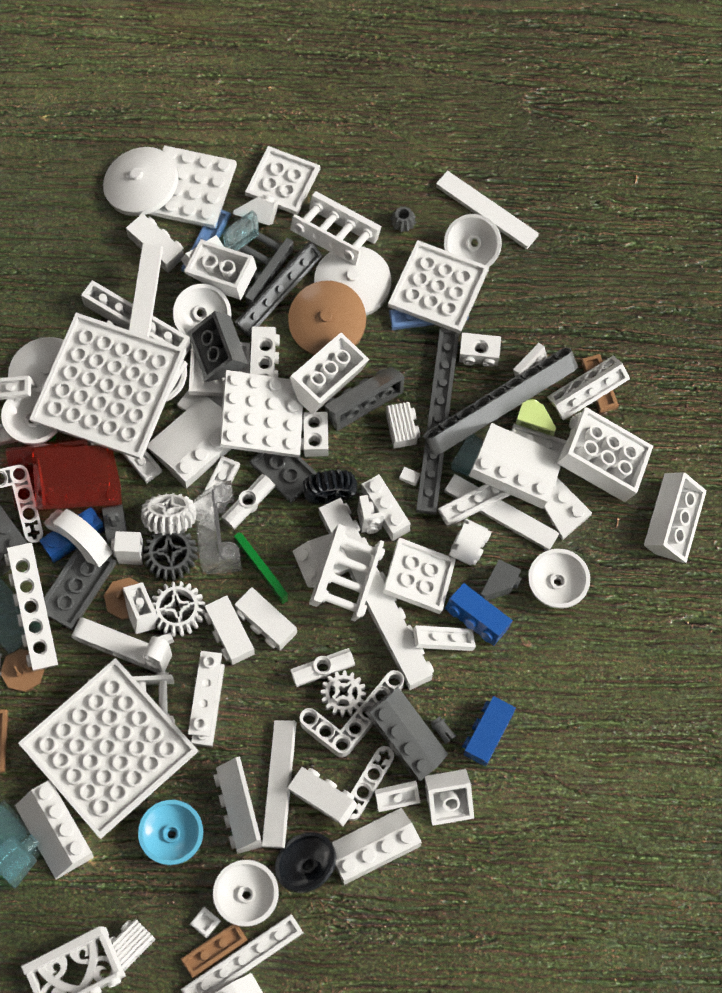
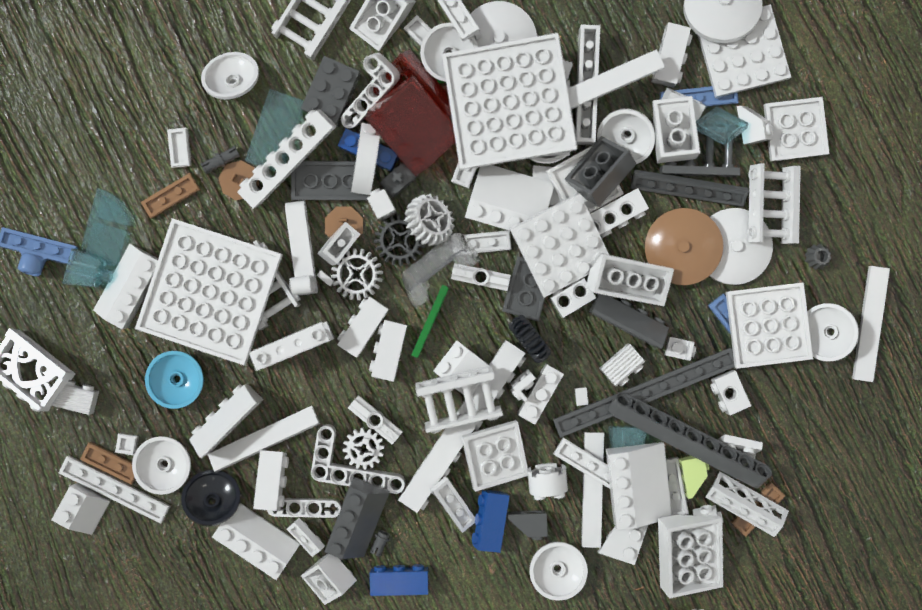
camera: 65 degrees right, 20 degrees up
none -> white bracket [665,337,696,361]

